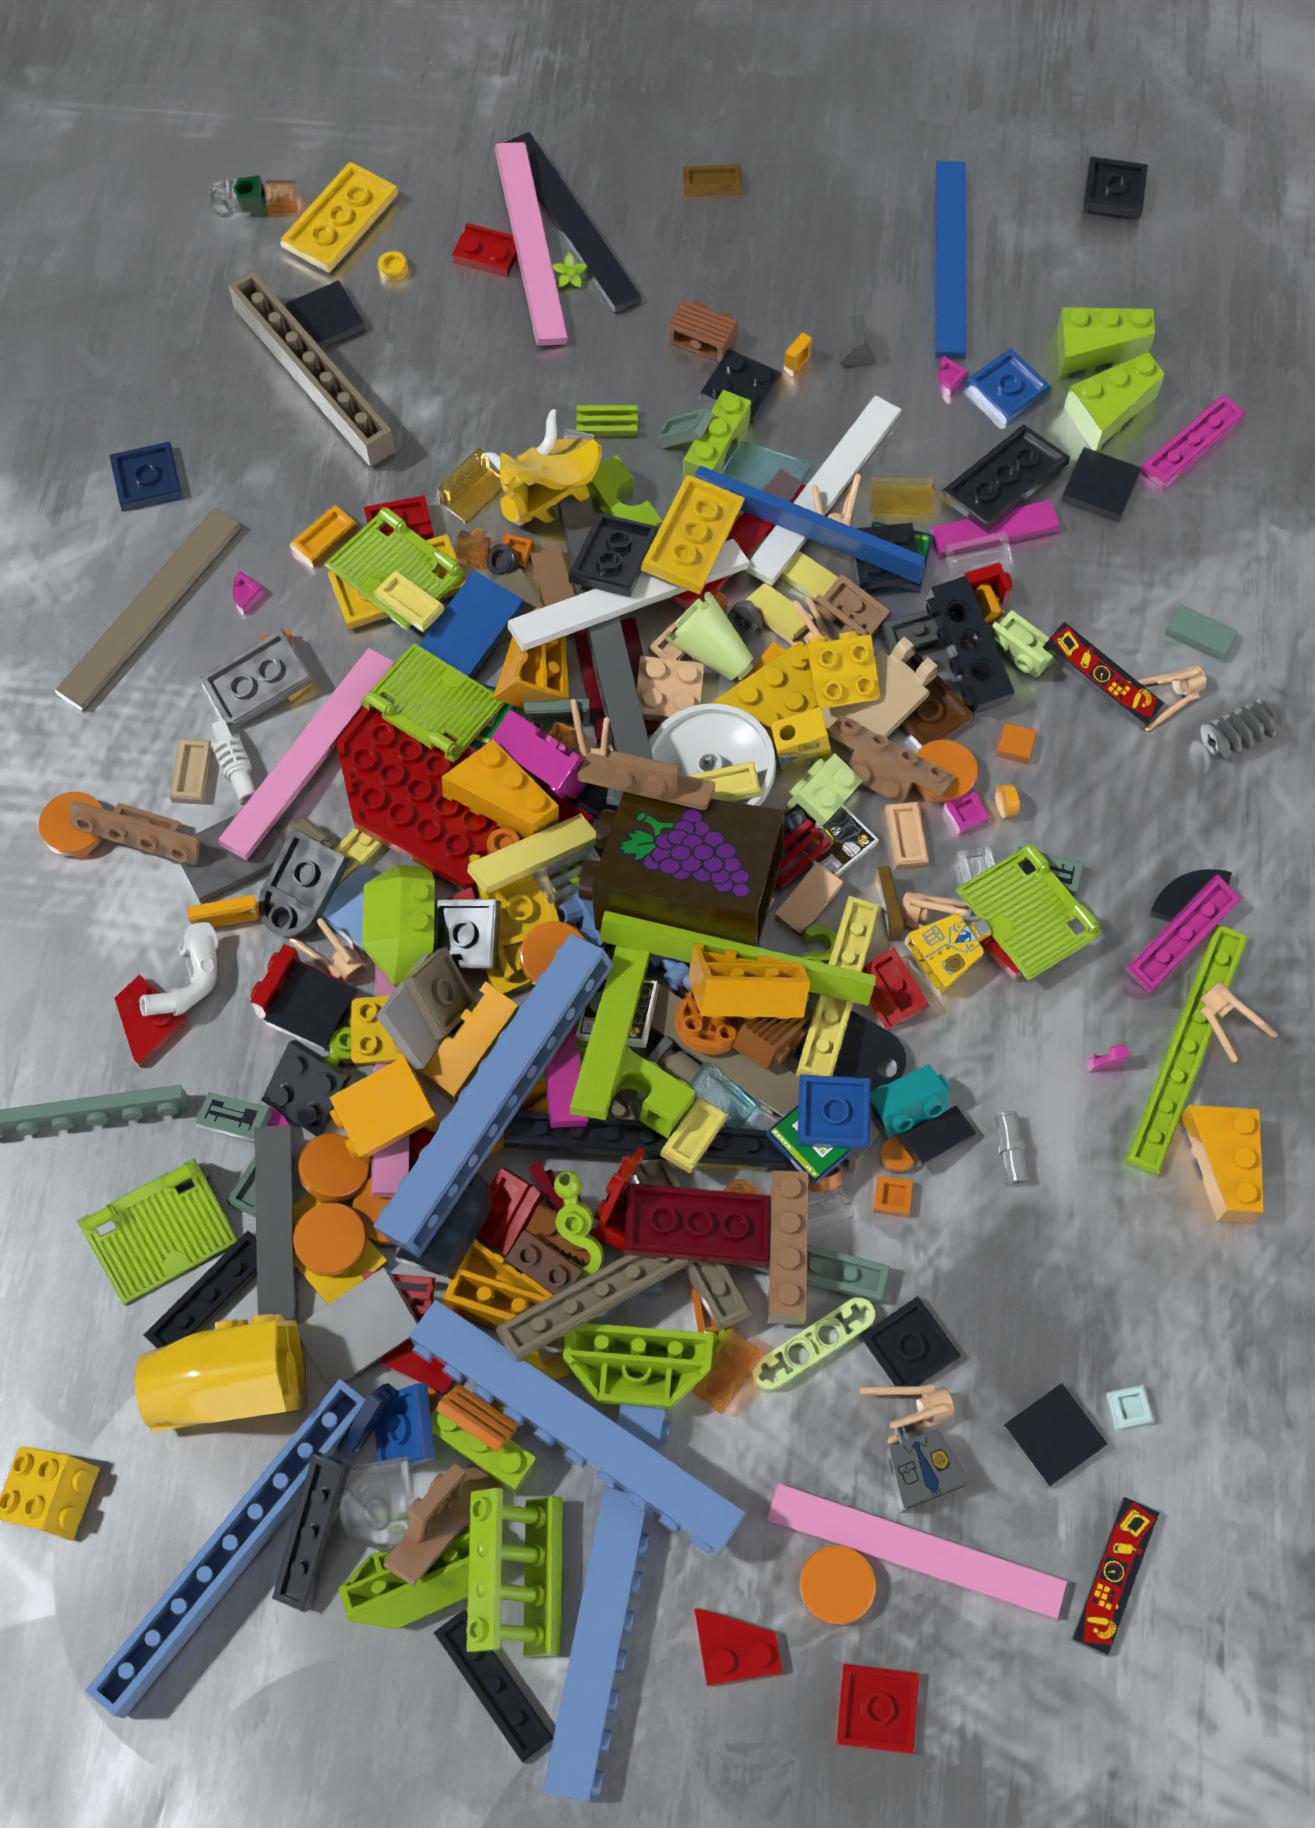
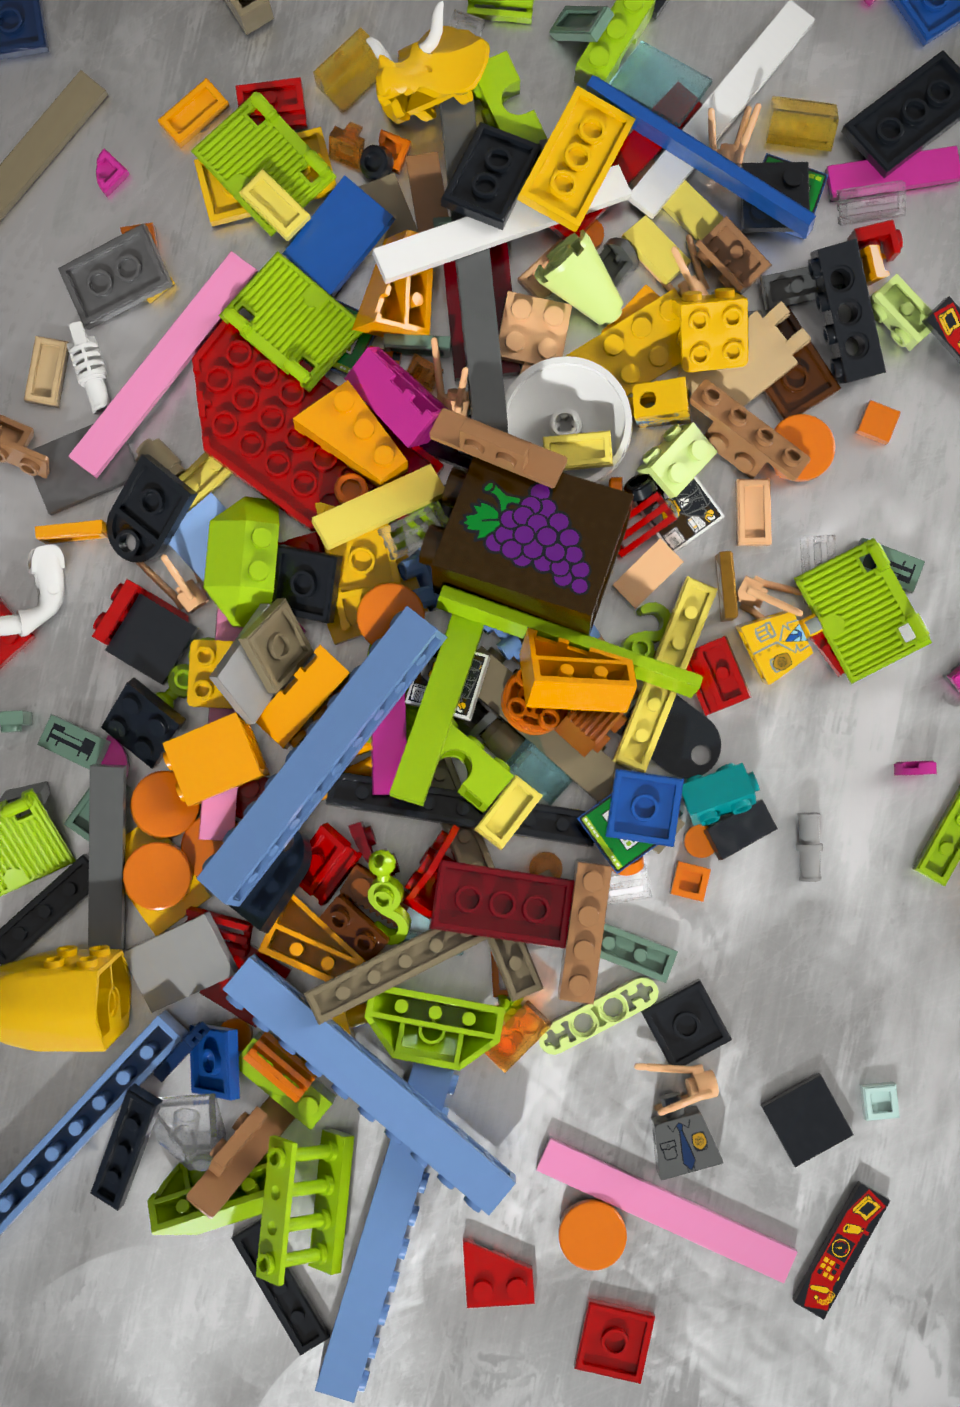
camera: 10 degrees right, 20 degrees up
dark pink tile [943,790,990,835] -> none
light orange tile [995,783,1020,818] -> none

